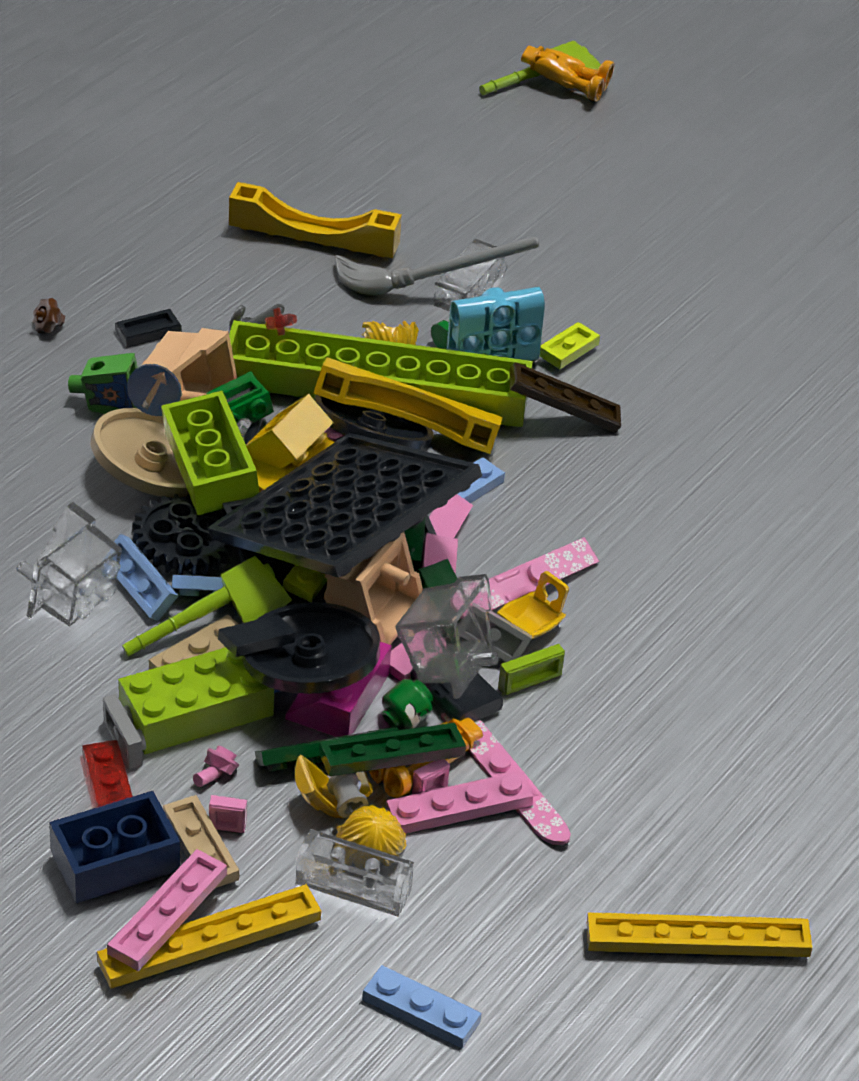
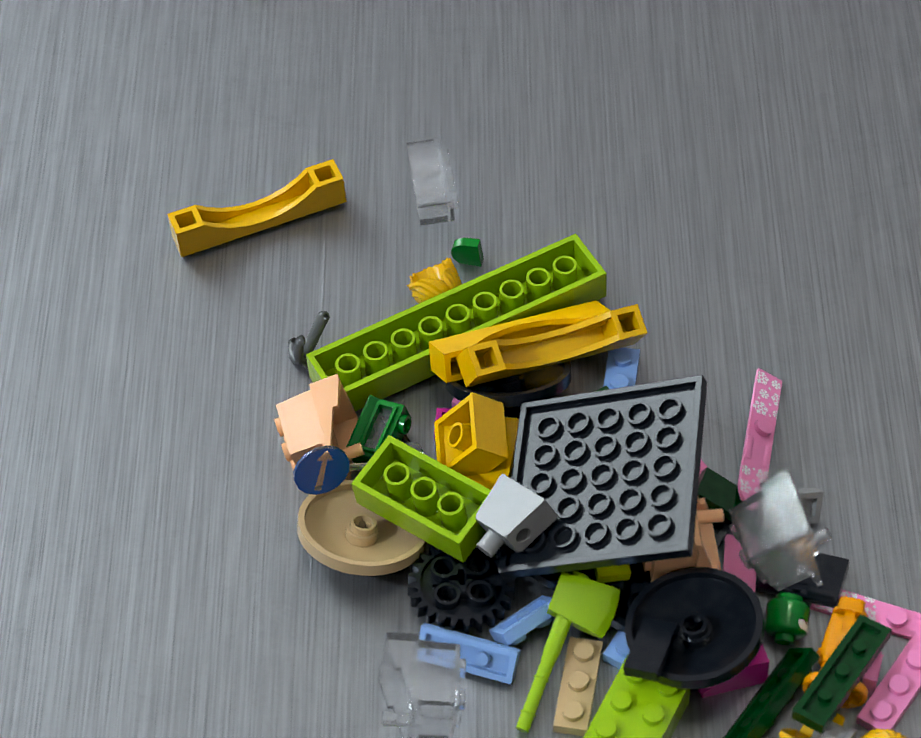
camera: 30 degrees left, 10 degrees up
reddish brown piece [32,298,65,333] -> none
bright green torso [68,353,144,414] -> none
black tile [115,309,182,348] -> none
clear red piece [265,308,297,336] -> none
light grey piece [335,237,540,295] -> none
medium azure connector [447,287,545,361] -> none
yellow piece [497,571,569,640] -> none
lime tile [498,644,565,696] -> none
dark brown tile [509,362,621,433] -> none
neon yellow plate [539,322,600,369] -> none
none -> yellow arch [456,304,648,387]
none -> torso [476,473,558,558]

